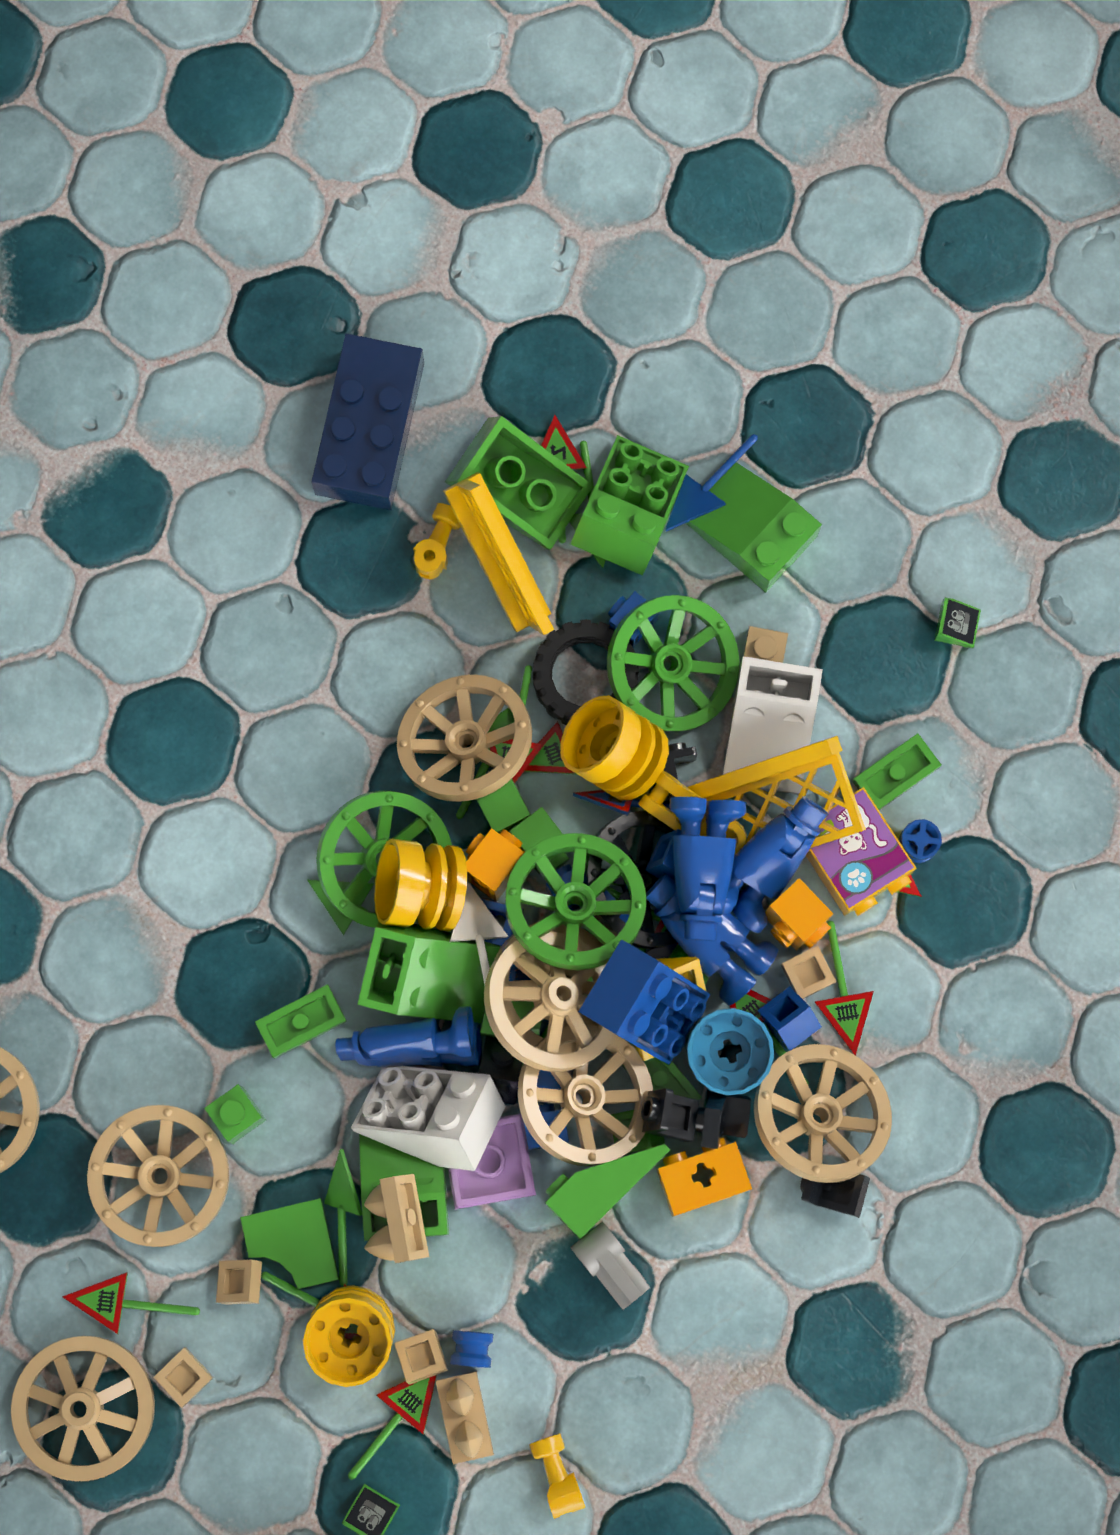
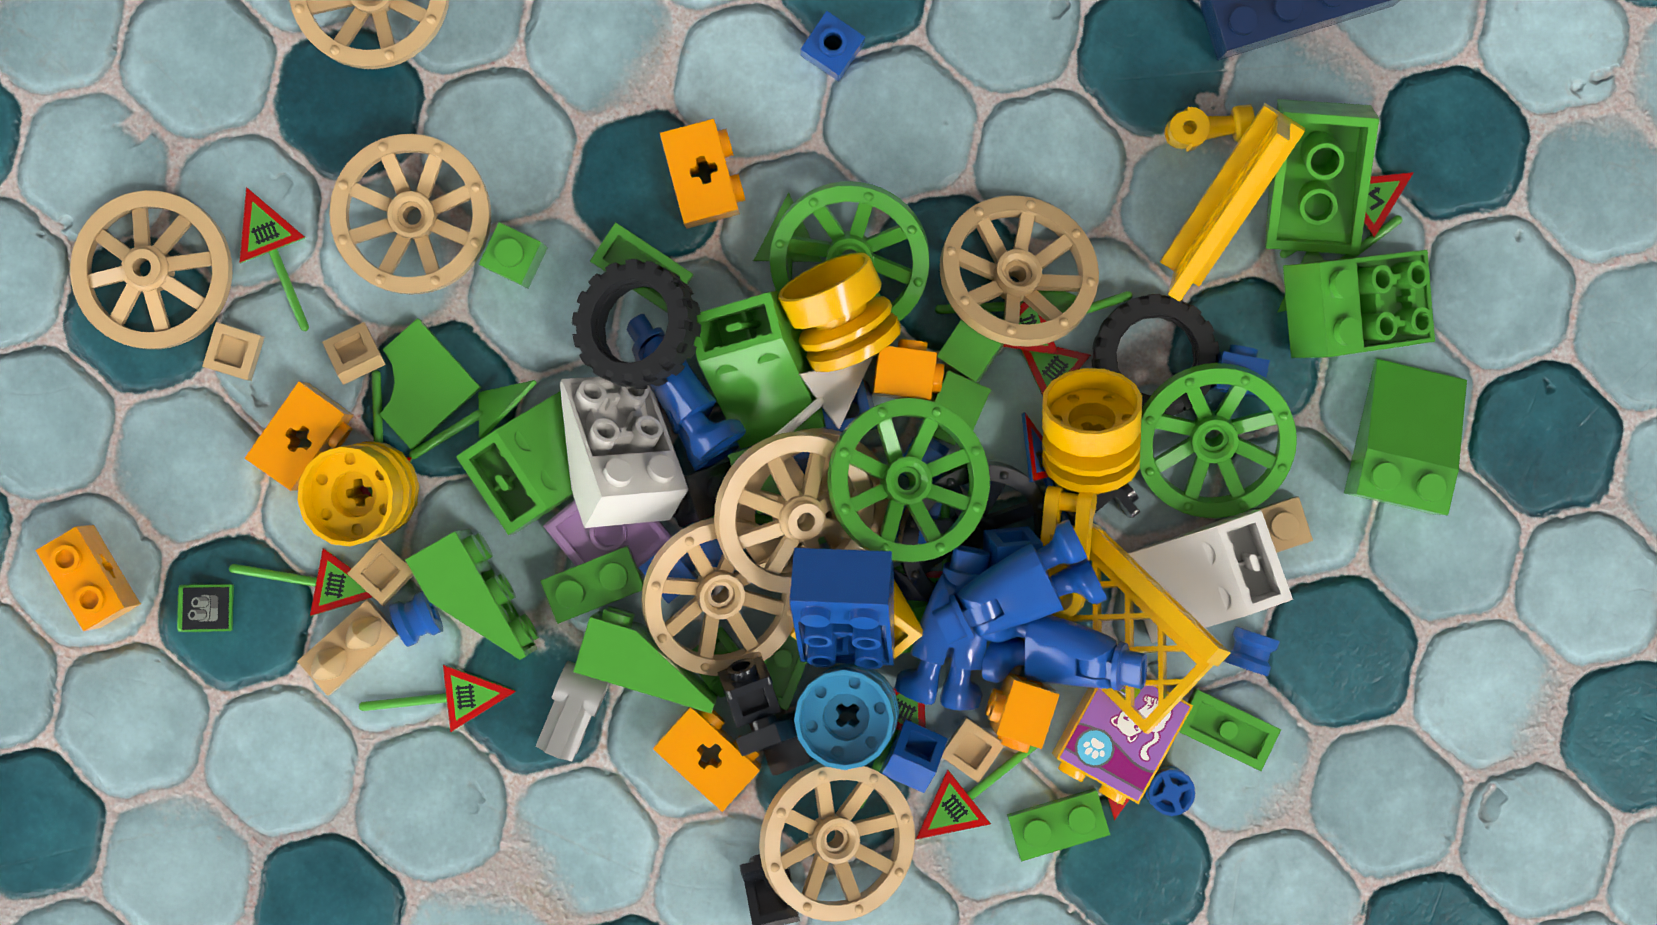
camera: 60 degrees right, 10 degrees up
tan tile [364,1174,429,1263] -> none
yellow leg [529,1433,586,1519] -> none
blue piece [665,434,758,532] -> none
slope [934,597,981,648] -> none
none -> light orange brick [245,381,354,491]
none -> piece [358,664,516,732]
none -> bright green slope [405,529,539,660]
none -> bright green plate [540,545,643,624]
none -> black tyre [572,259,701,390]
none -> light orange brick [660,119,746,228]
none -> blue plate [800,11,865,82]
none -> bright green plate [1007,788,1110,862]
none -> blue wheel [1224,626,1280,676]

